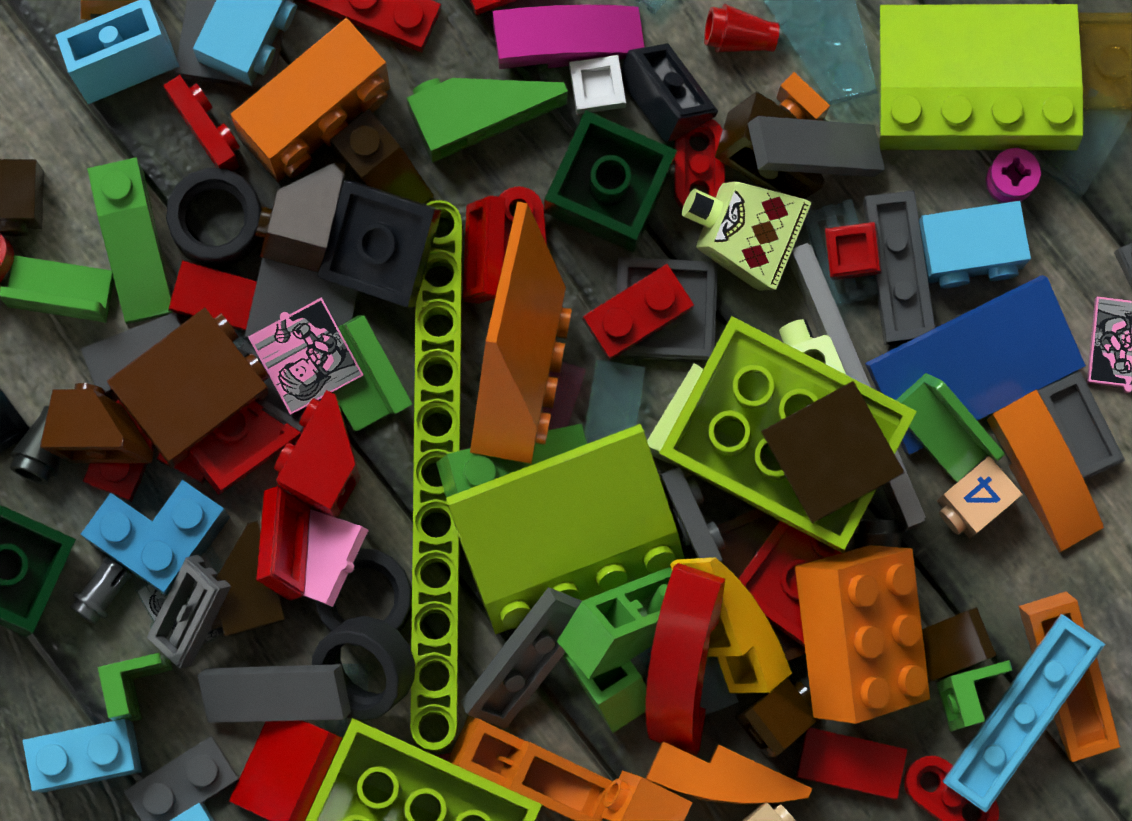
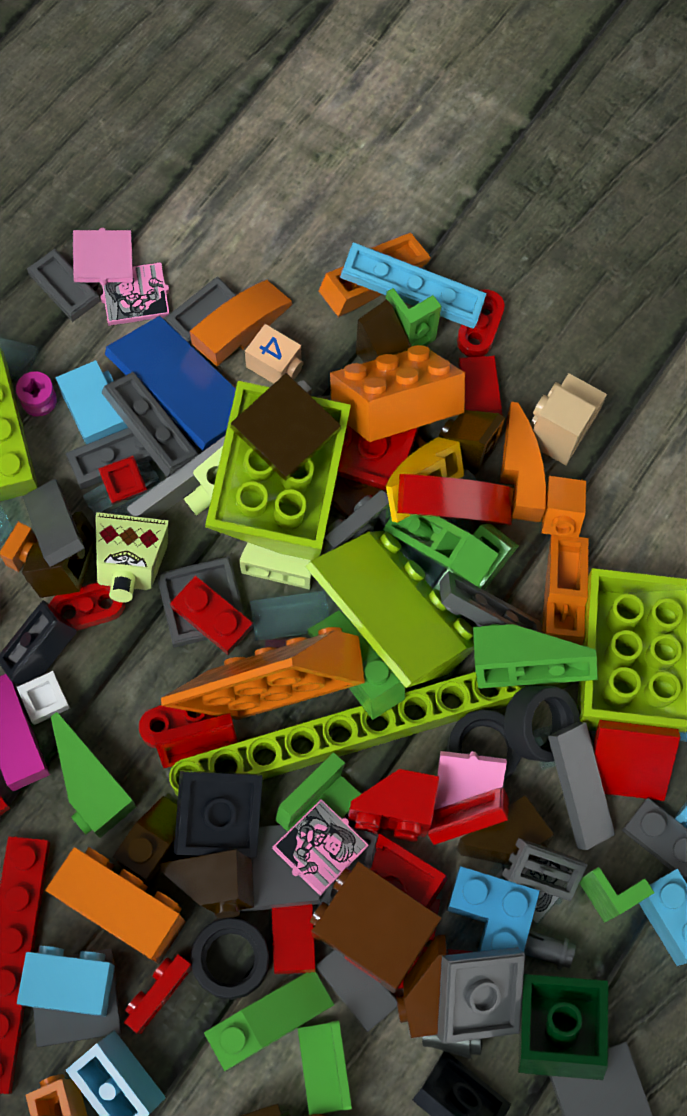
camera: 105 degrees left, 10 degrees down
dark green brick [544,110,677,252] -> none
bright green panel [896,373,1005,482] -> none
none -> dark grey tile [102,372,199,477]
none -> dark grey tile [437,947,525,1044]
none -> bright green slope [473,624,598,688]

